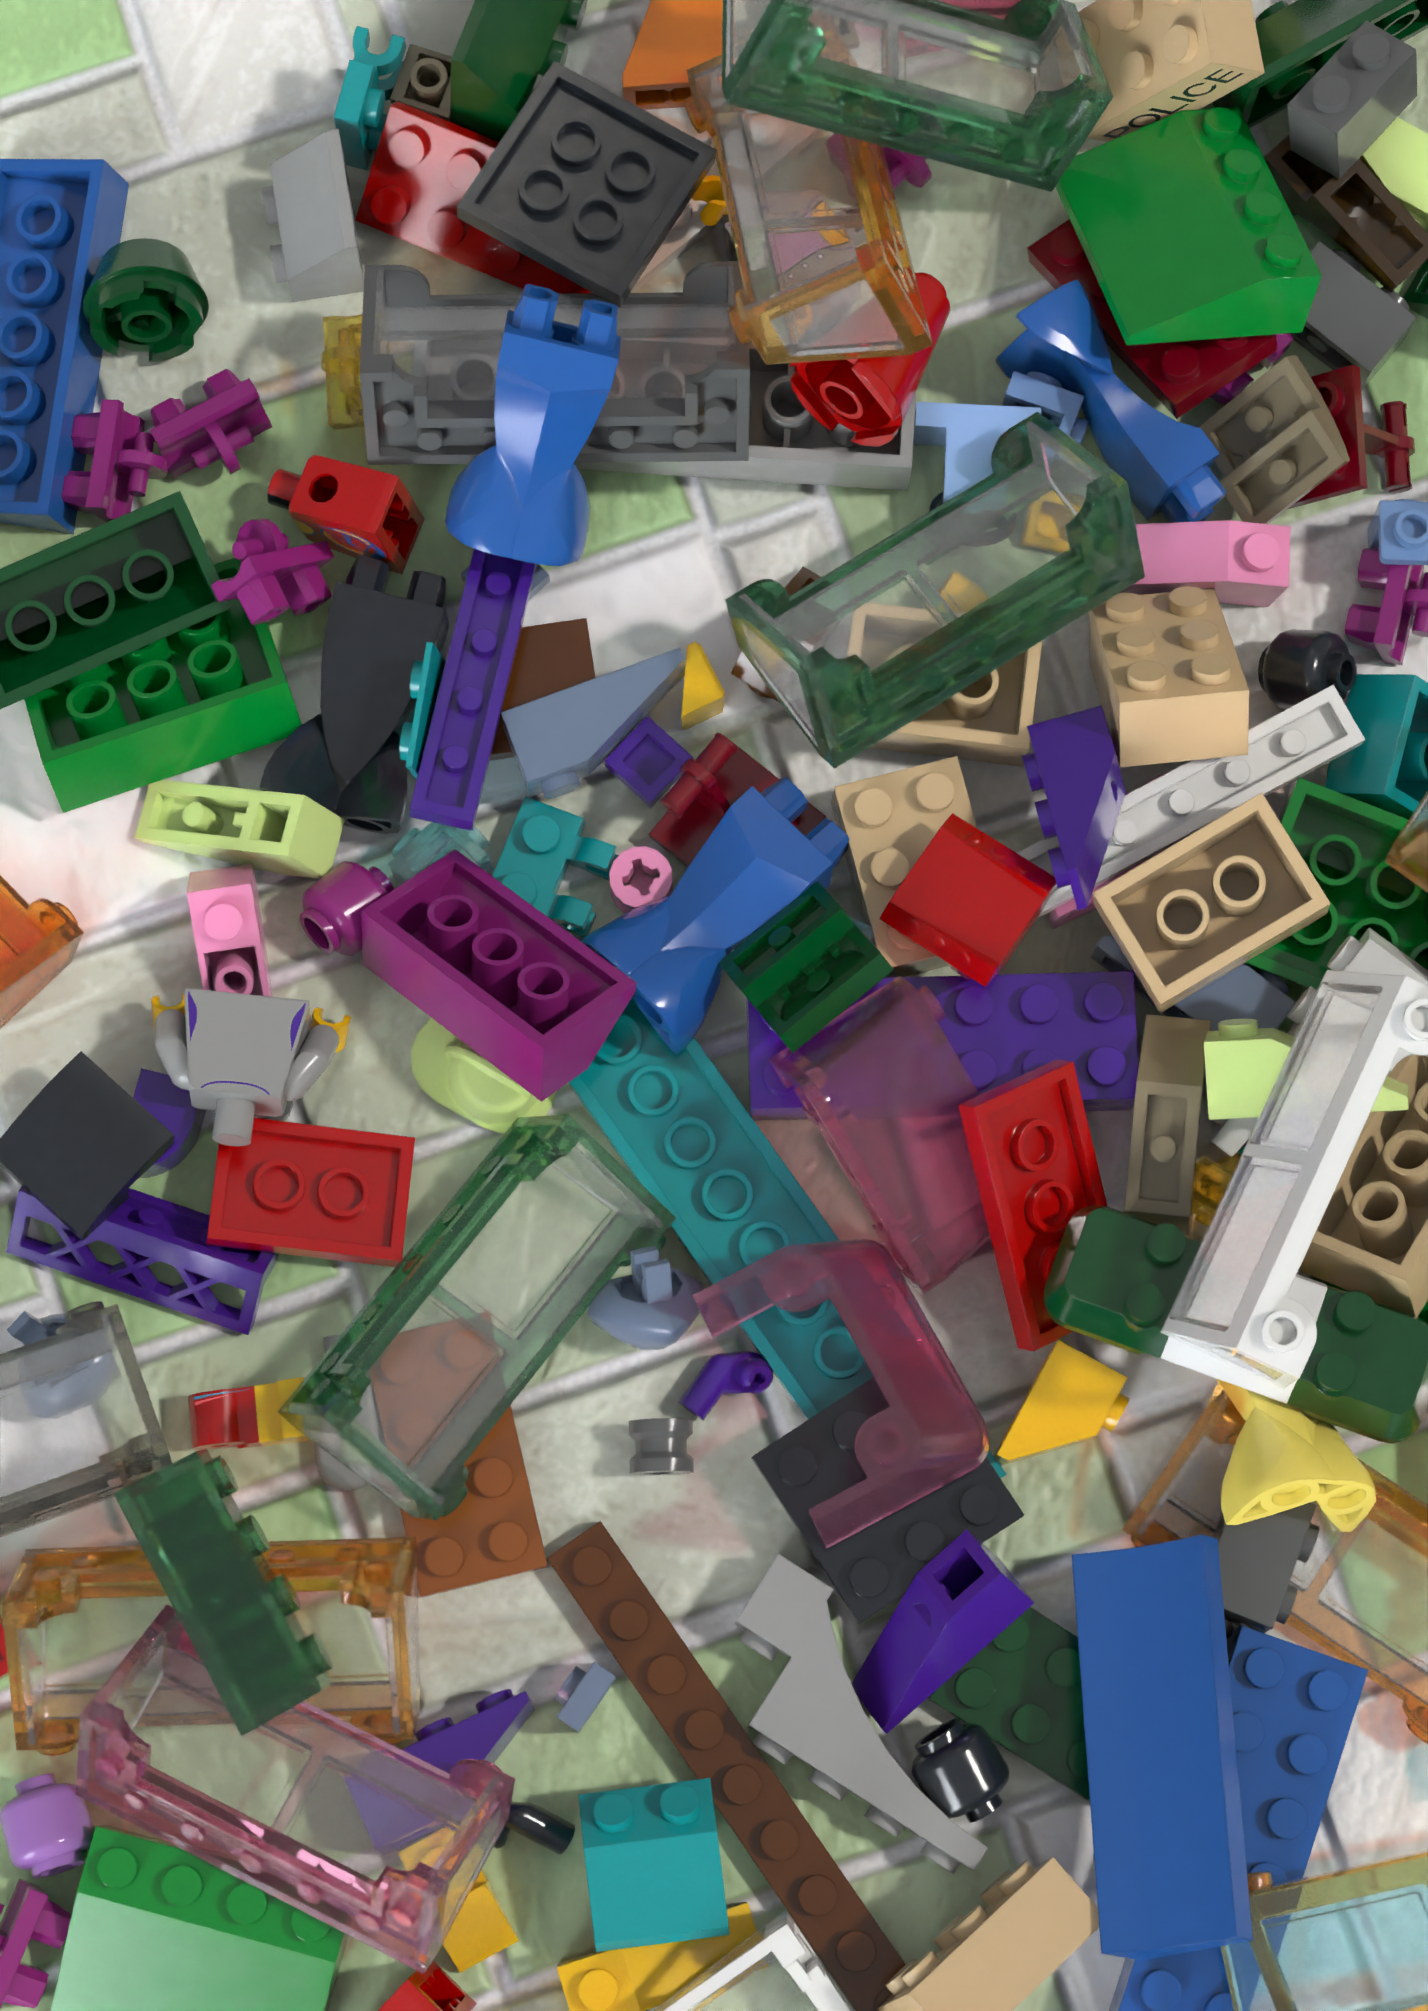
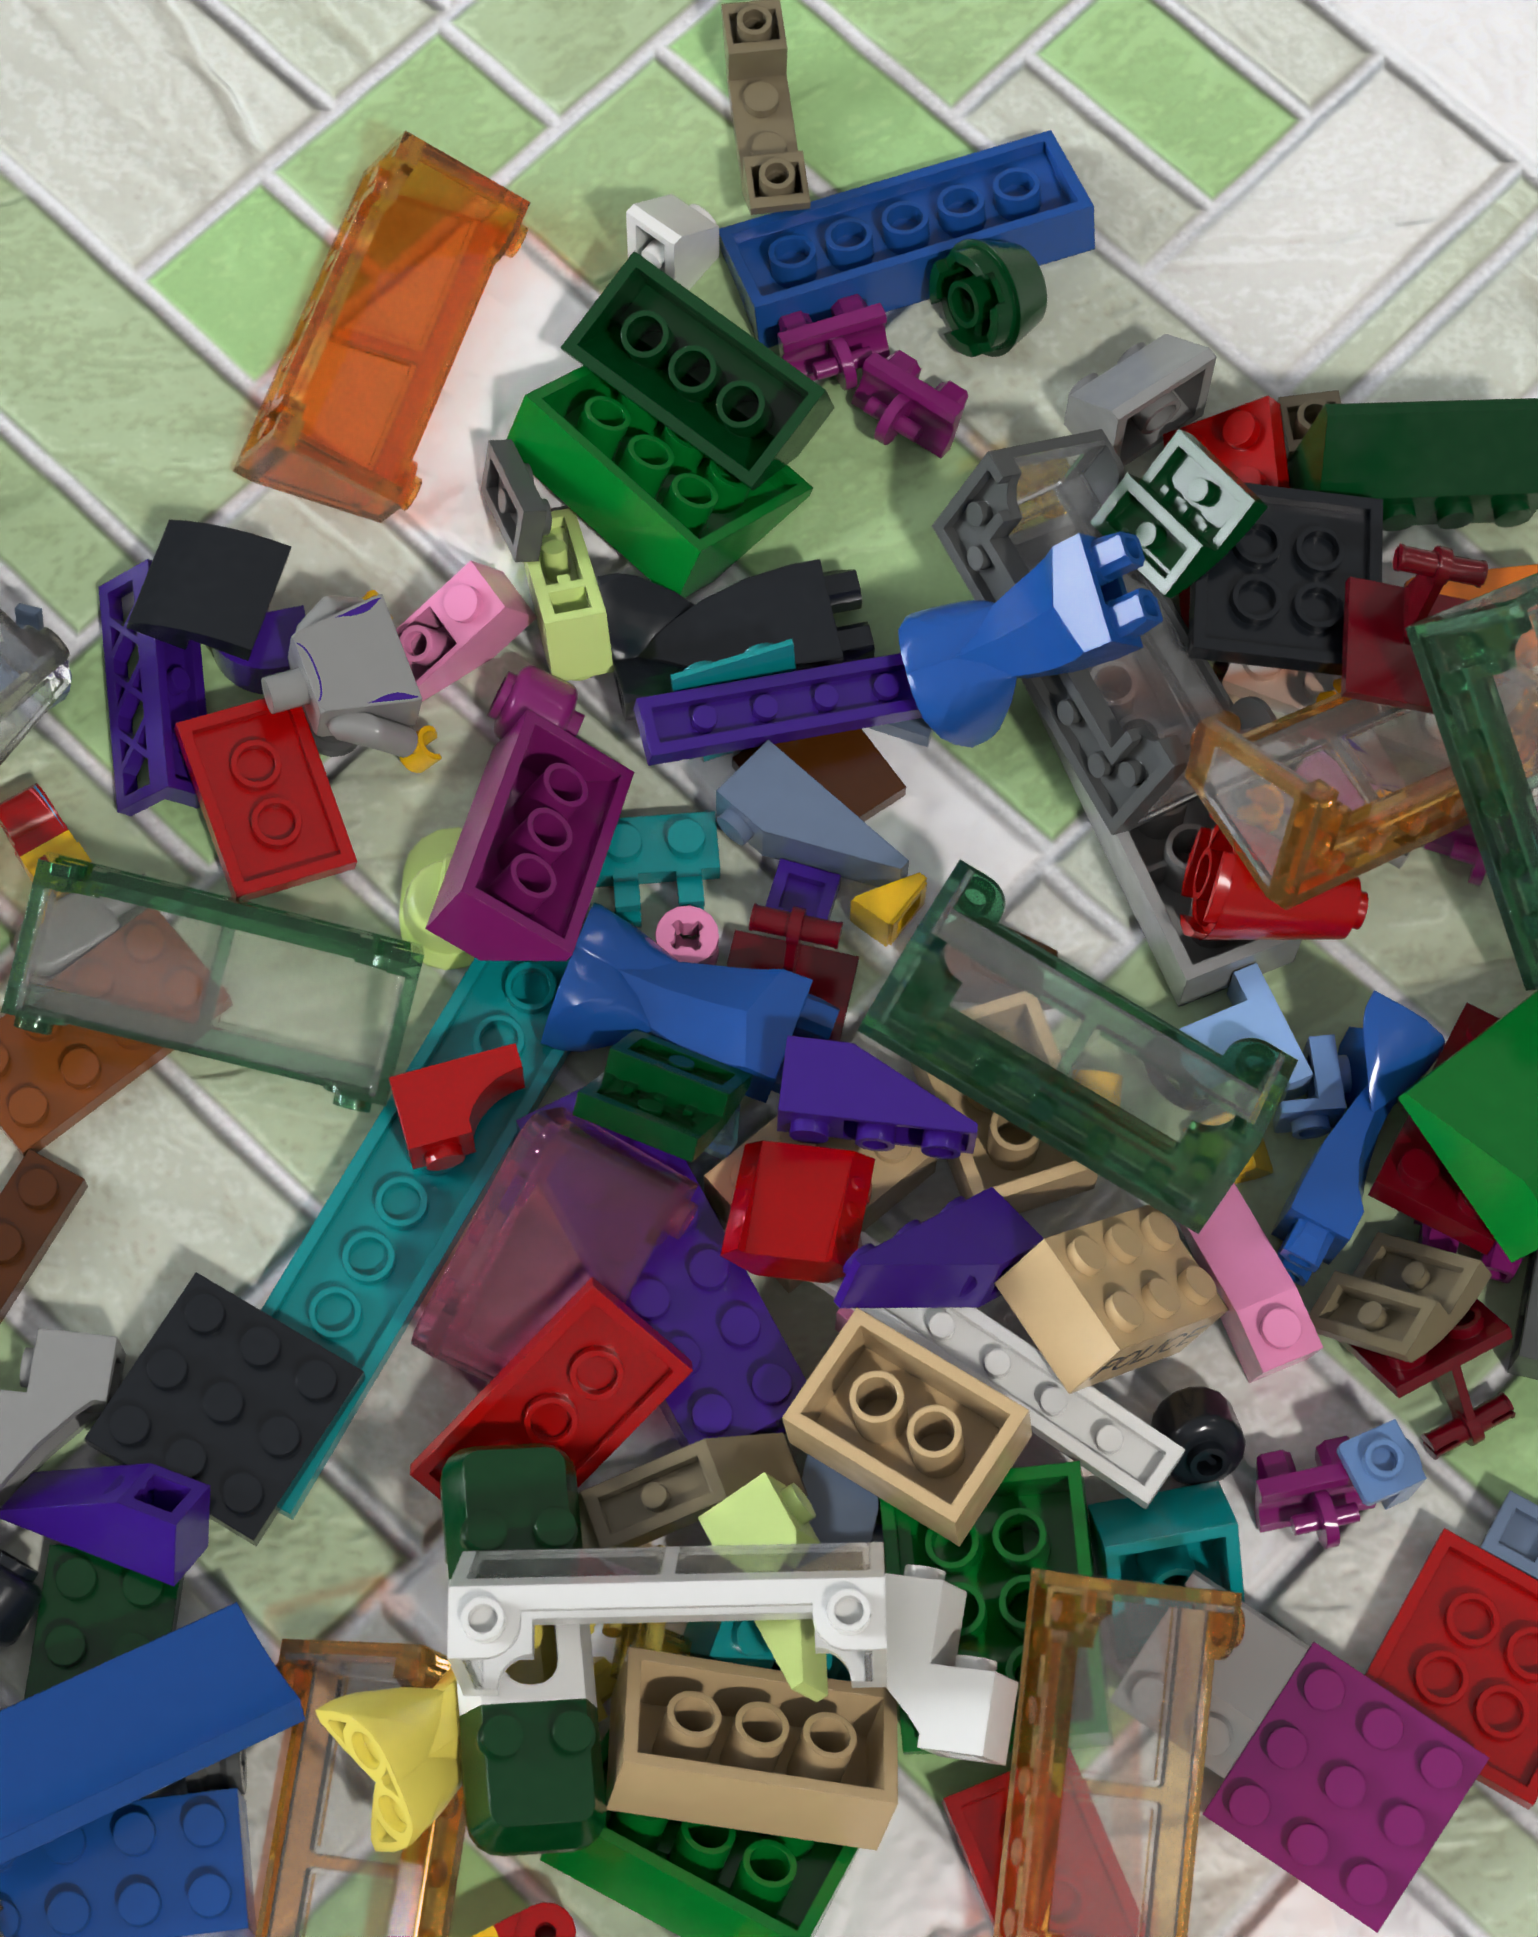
camera: 65 degrees right, 10 degrees down
magenta hips [211,518,334,625] -> none
red torso [267,455,425,575] -> none
teal plate [334,26,406,170] -> none
clear light blue bracket [388,822,493,885] -> none
sand blue piece [587,1246,704,1350] -> none
dark grey wheel [629,1418,694,1475] -> none
dark purple arm [678,1351,773,1421] -> none
clear pink windscreen [692,1239,990,1549] -> none
yellow slope [994,1340,1130,1465] -> none
dark grey brick [1213,1503,1320,1633] -> none
none -> red arch [389,1043,525,1171]
none -> dark grey plate [481,439,552,562]
none -> dark purple slope [777,1035,978,1159]
none -> slope [1090,429,1269,599]
none -> dark red plate [1341,544,1488,719]

